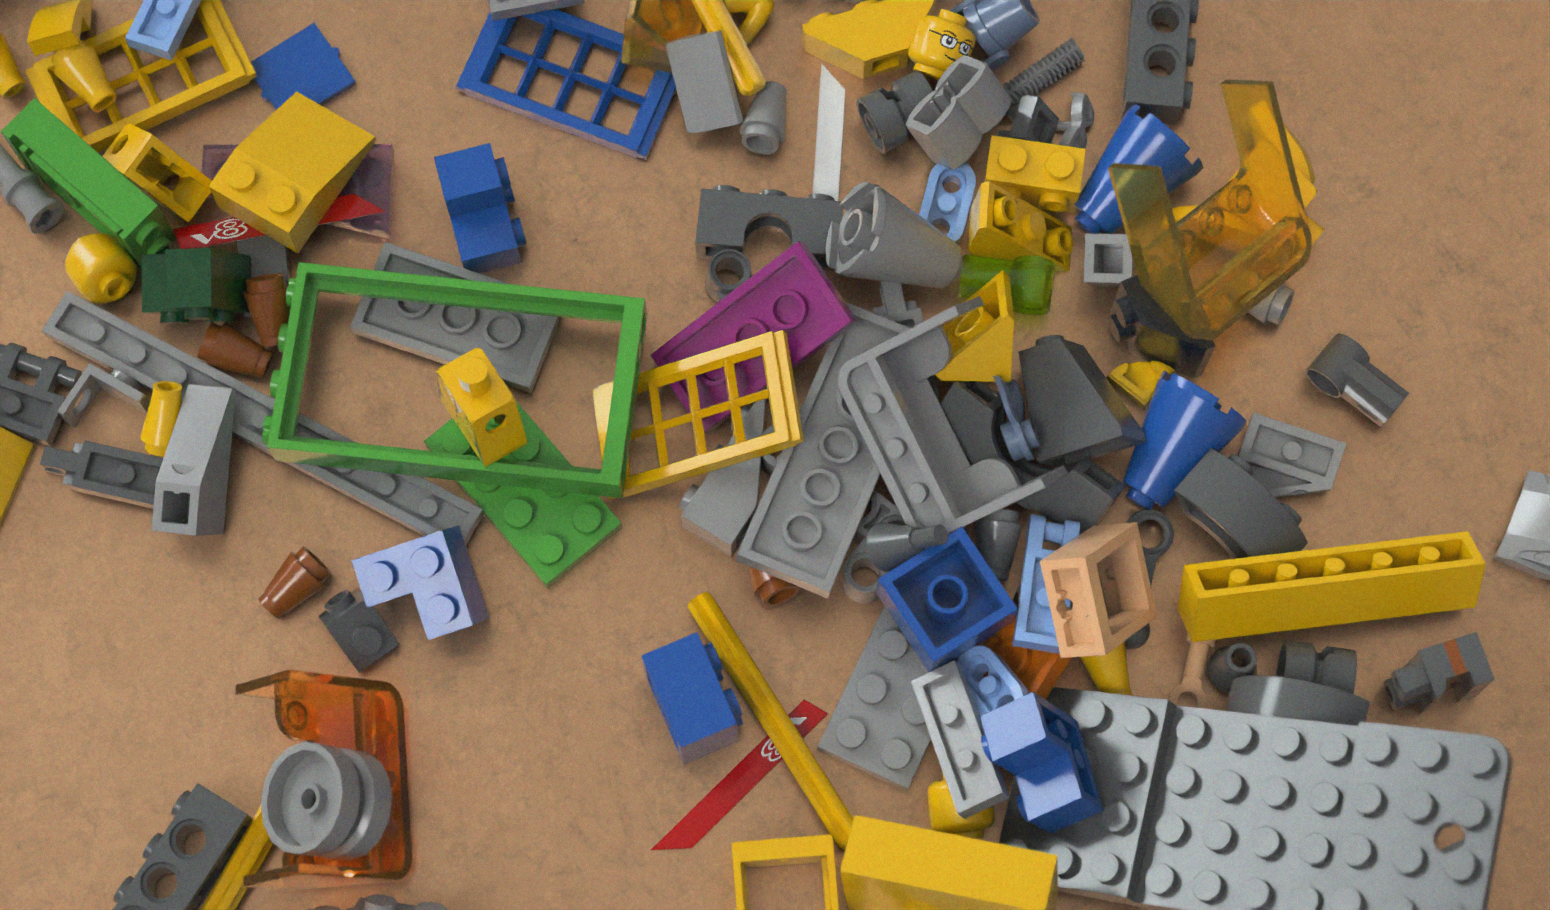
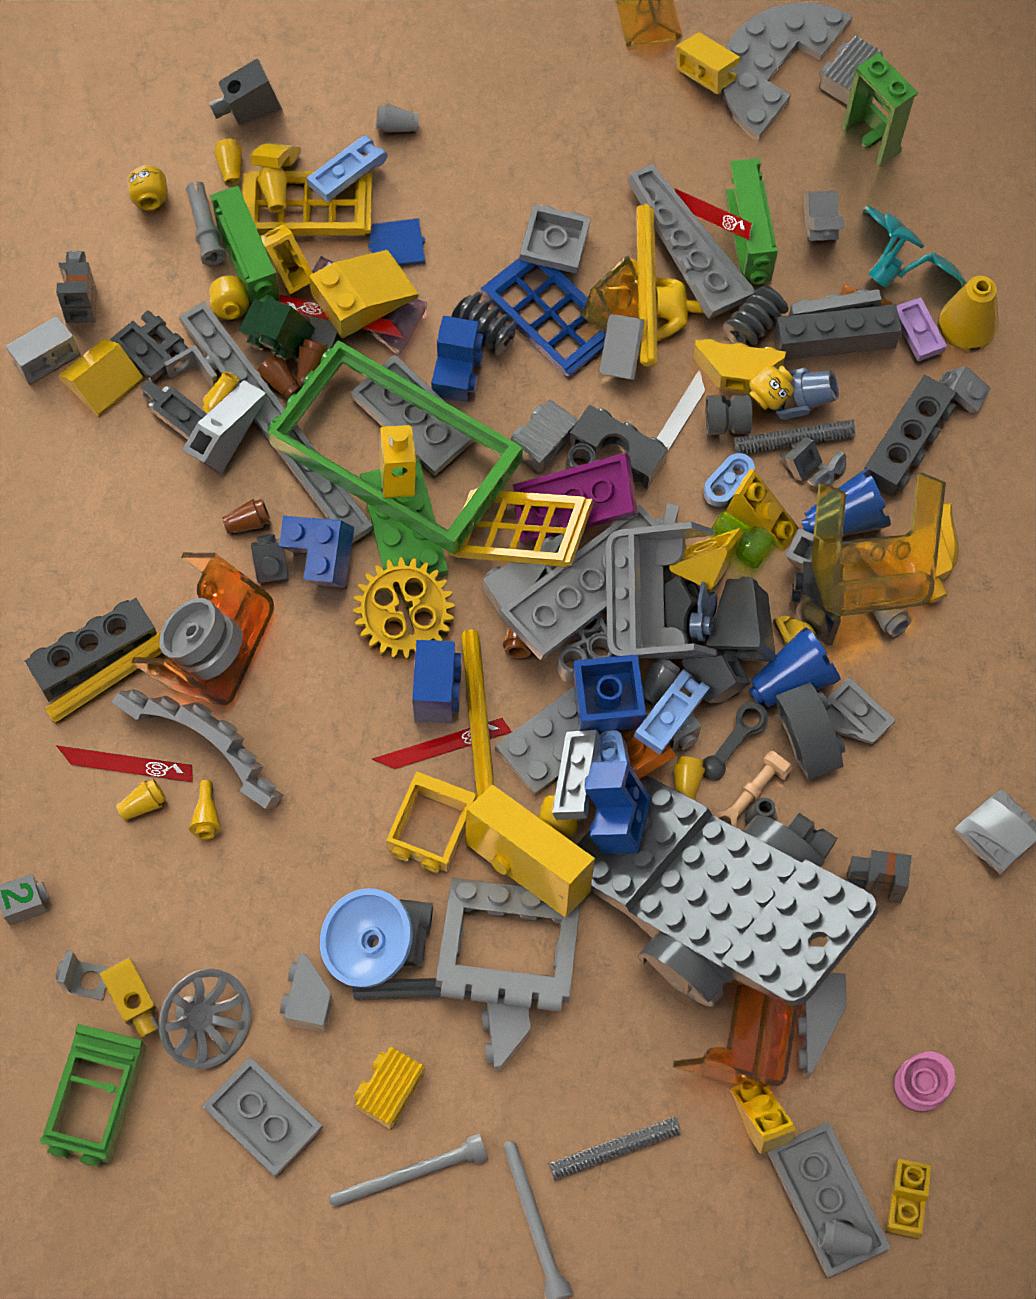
camera: 25 degrees right, 5 degrees down
light grey cone [739,81,787,154] -> none
light grey cone [825,182,964,288] -> none
dark grey cone [866,523,948,572] -> none
light grey brick [905,55,1012,170] -> none
yellow brick [984,135,1086,213] -> none
light nougat window [1040,522,1157,658] -> none
yellow brick [1177,531,1486,642] -> none
dark grey piece [1306,333,1409,428] -> none
none -> yellow gear [353,557,455,660]
none -> dark grey piece [452,292,517,355]
none -> light grey brick [511,399,578,473]

